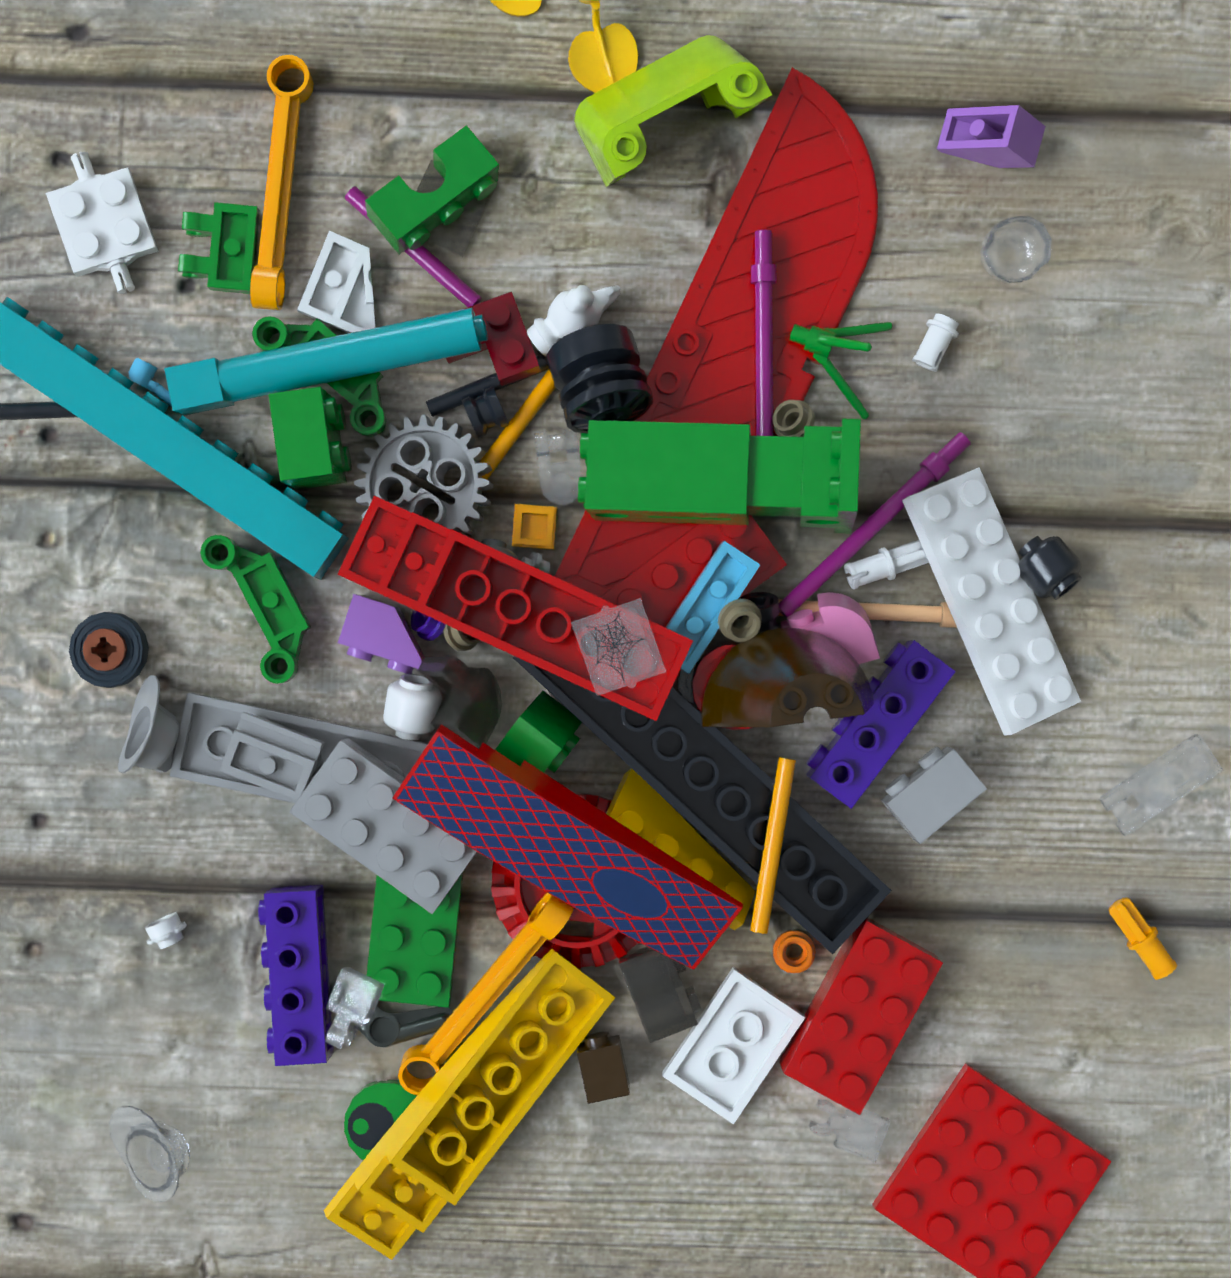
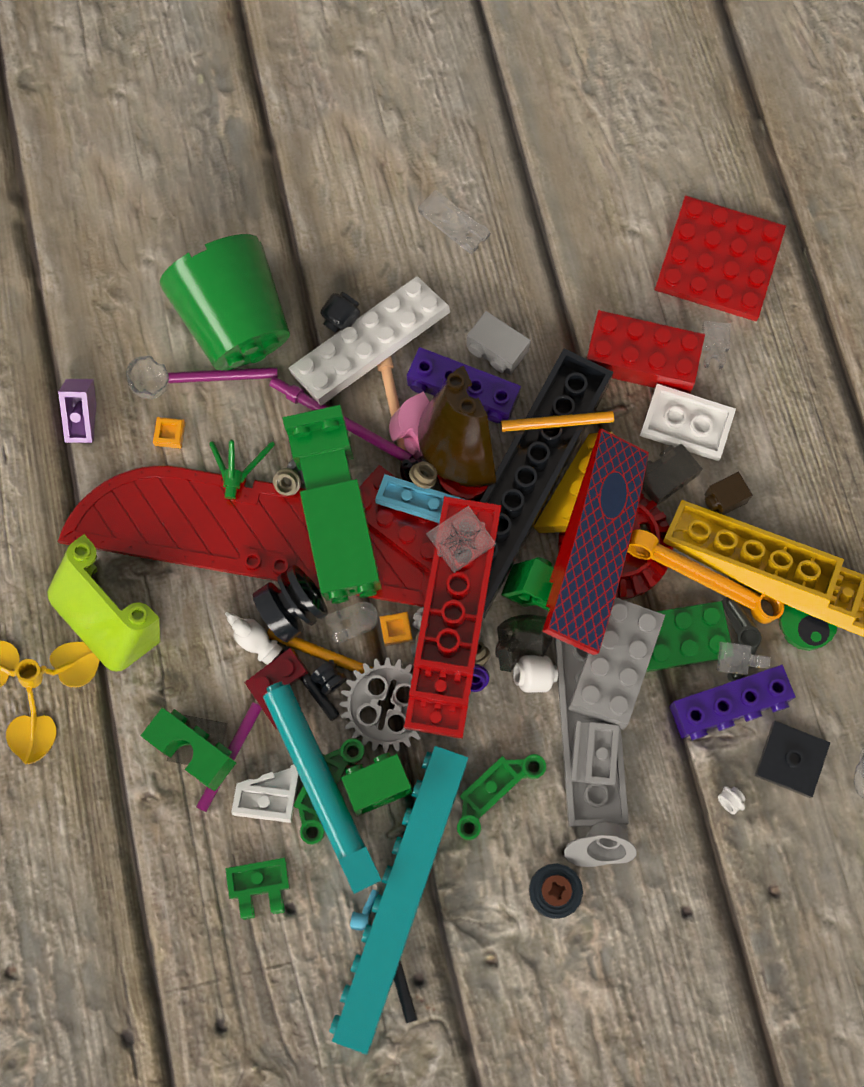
camera: 105 degrees left, 15 degrees down
white plate [46,152,158,294] -> none
light orange piece [250,55,314,311] -> none
medium lavender slope [338,594,427,675] -> none
magenta bar [751,230,777,436] -> none
orange plate [773,930,816,973] -> none
white axle [844,540,929,590] -> none
white pin [912,314,959,372] -> none
light orange axle [1108,897,1178,980] -> none
none -> light orange tile [153,417,186,449]
none -> green cone [159,234,290,371]
none -> magenta bar [168,367,278,383]
none -> black plate [755,721,831,798]

